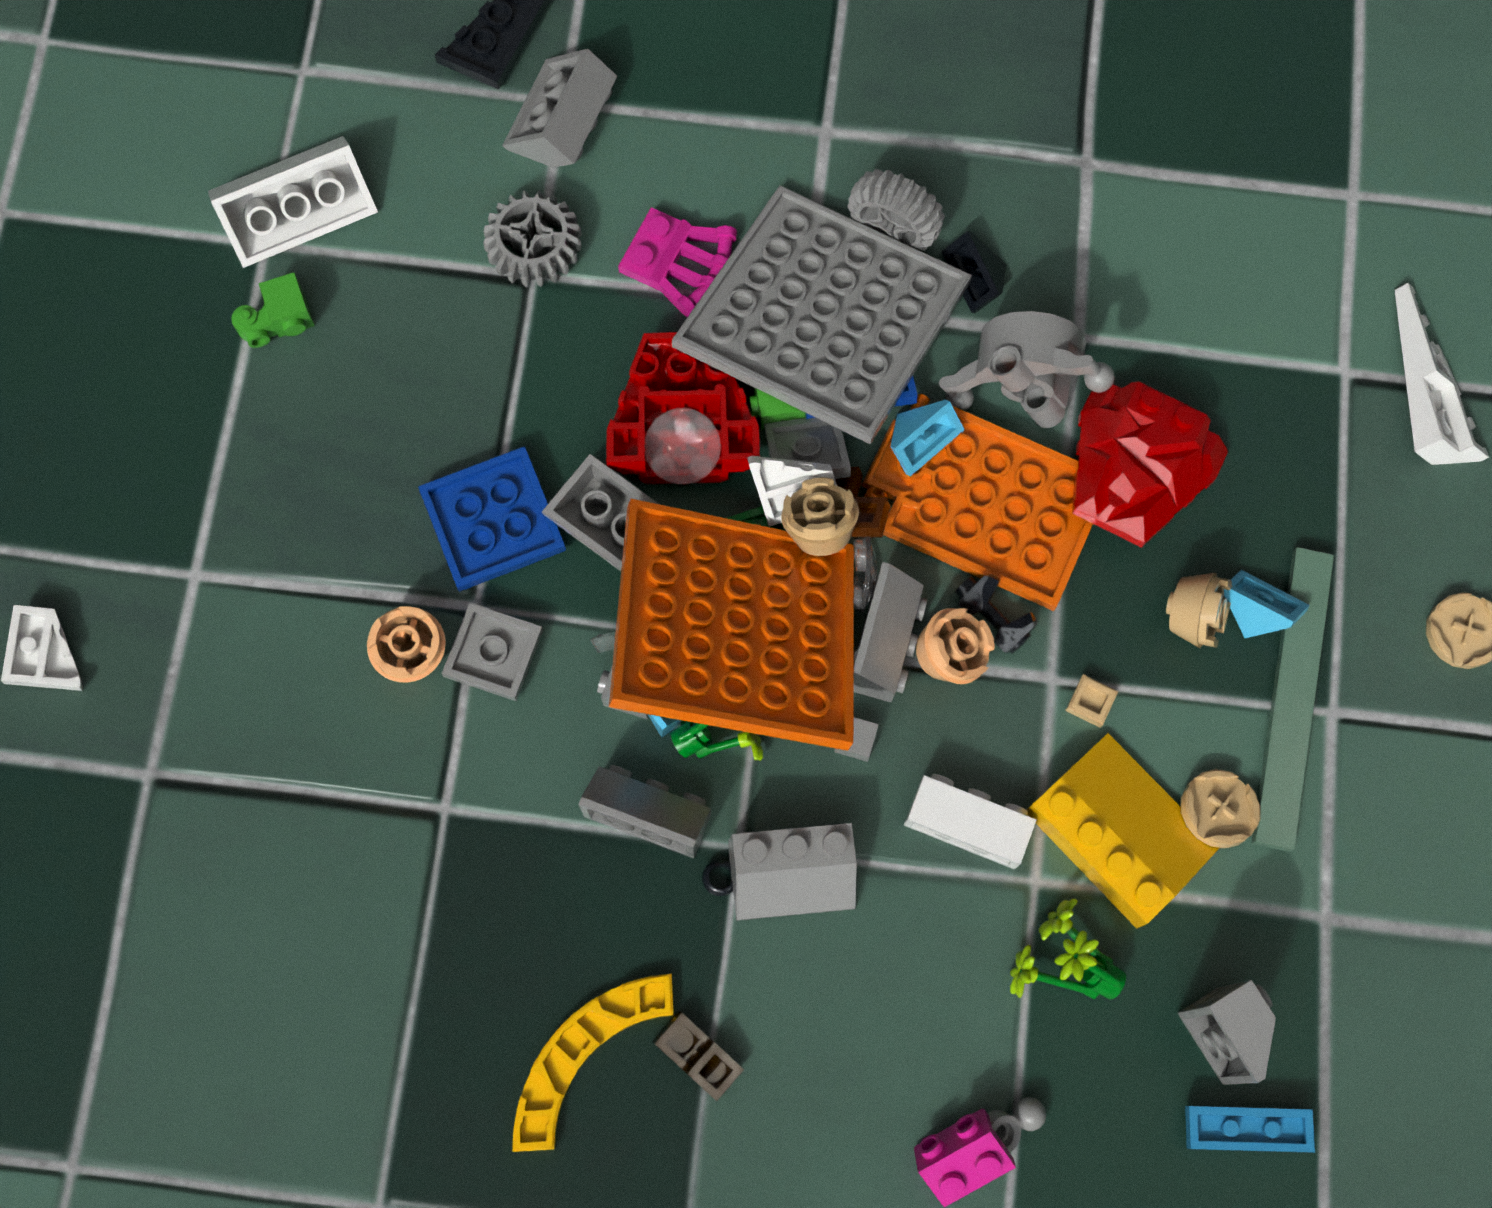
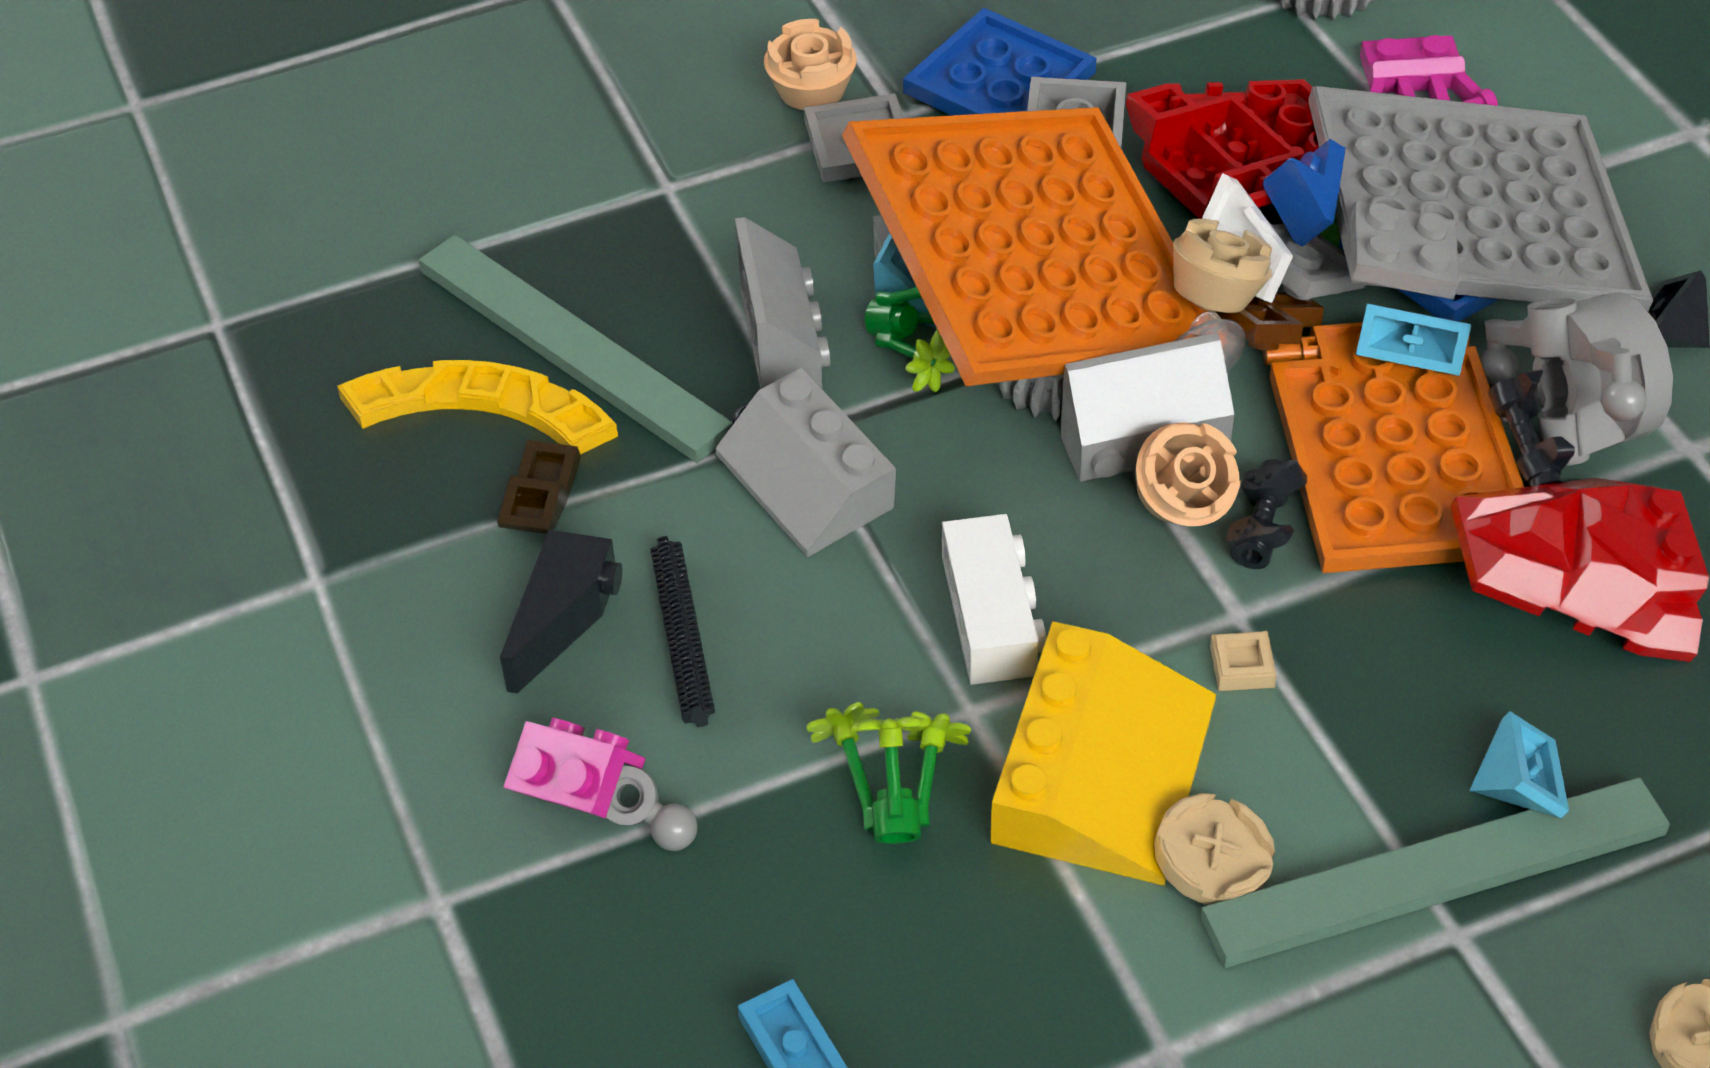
camera: 65 degrees right, 25 degrees down
clear dish [645,408,721,484] -> none
light grey piece [834,717,879,762] -> none
light grey gear [847,169,945,251] -> none
tan cone [1166,573,1232,648] -> none
light grey slope [1178,980,1276,1085] -> none
none -> sand green tile [418,235,733,463]
none -> black slope [500,530,623,694]
none -> black axle [650,536,715,727]
none -> blue slope [1263,139,1346,247]
none -> light grey plate [1350,201,1459,299]
none -> black piece [1488,370,1575,487]

